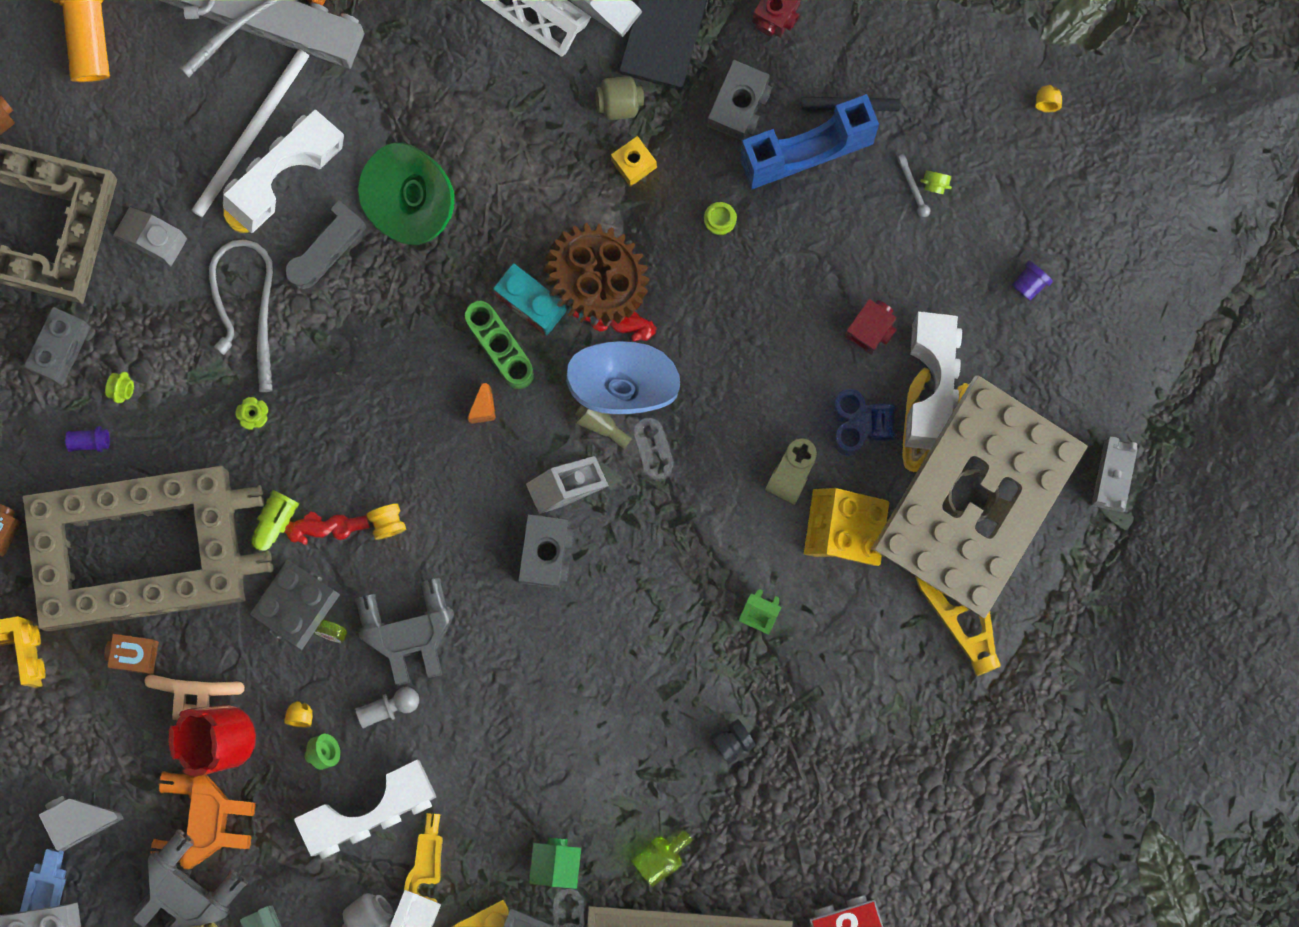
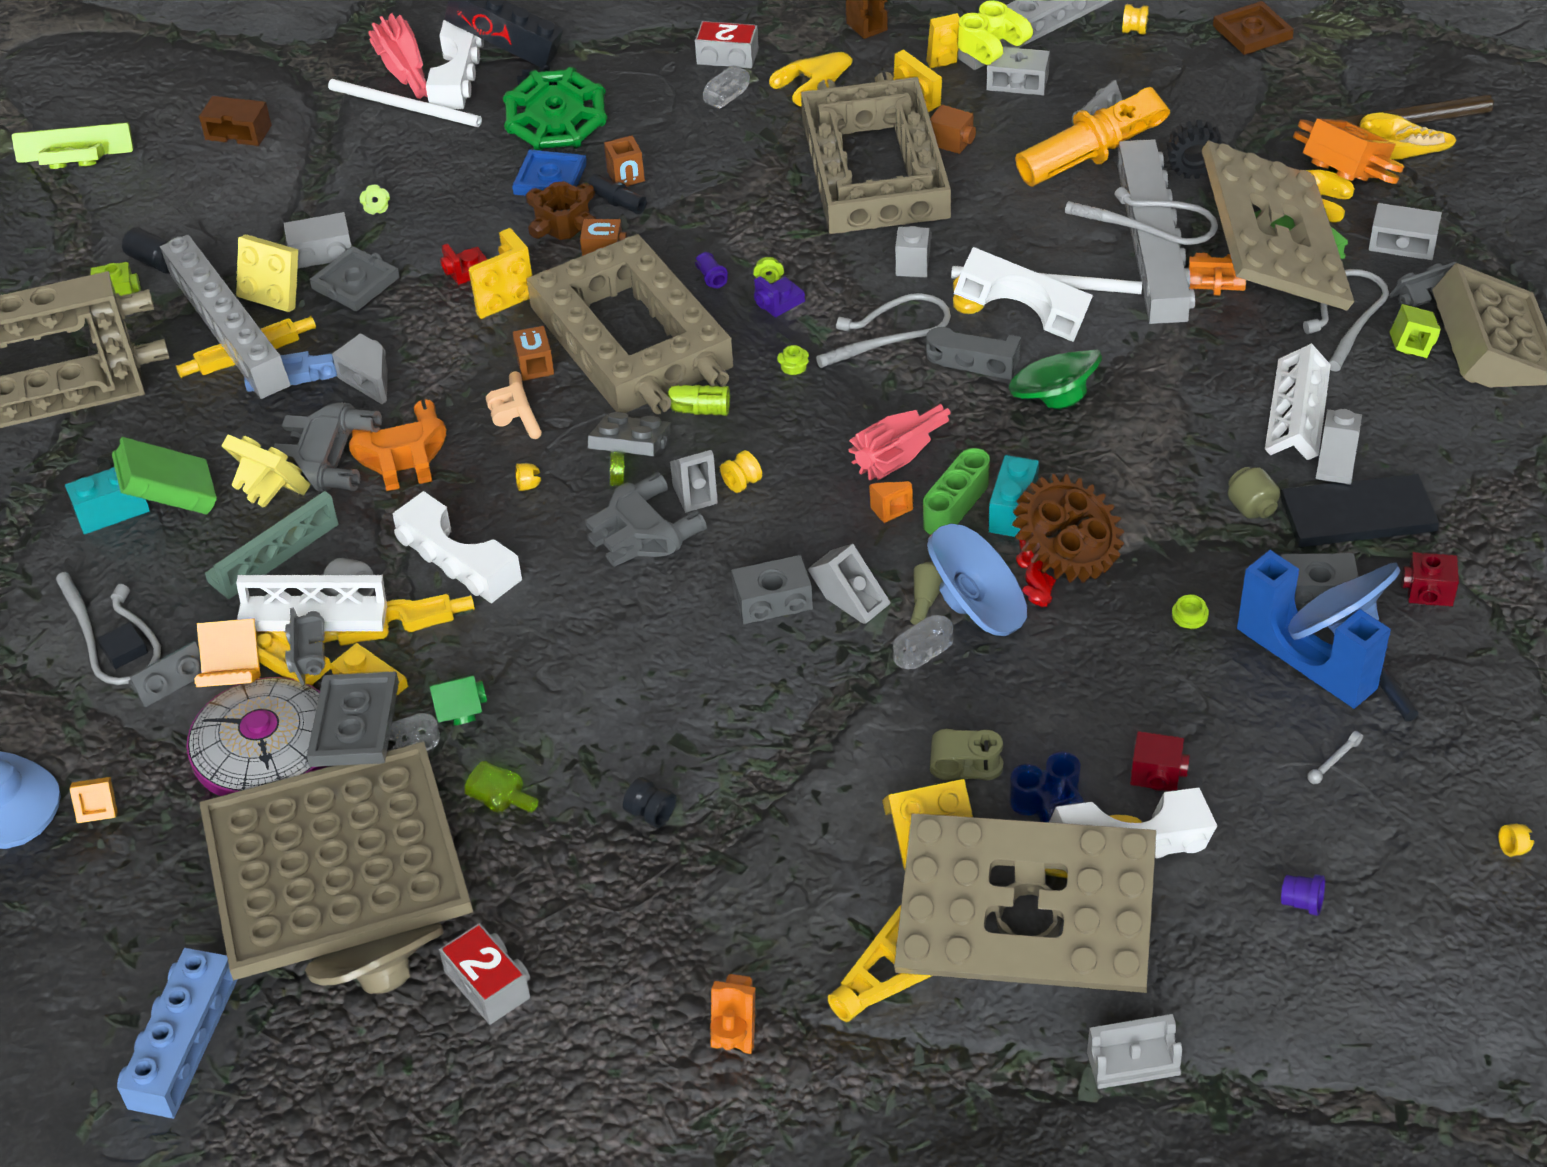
camera: 70 degrees right, 35 degrees down
dark grey brick [24,307,91,386] -> none
red cylinder [168,705,256,777] -> none
red animal [284,511,370,545] -> none
bright green tile [304,734,340,770] -> none
light grey pin [355,687,420,729] -> none
yellow plate [611,136,657,187] -> none
bright green tile [739,589,781,635] -> none
lime plate [920,170,952,194] -> none
none -> light grey slope [670,450,718,513]
none -> orange hips [710,974,756,1054]
none -> dark purple bracket [754,276,805,318]
none -> coral piece [848,404,951,480]
none -> medium blue hat [1288,562,1400,640]

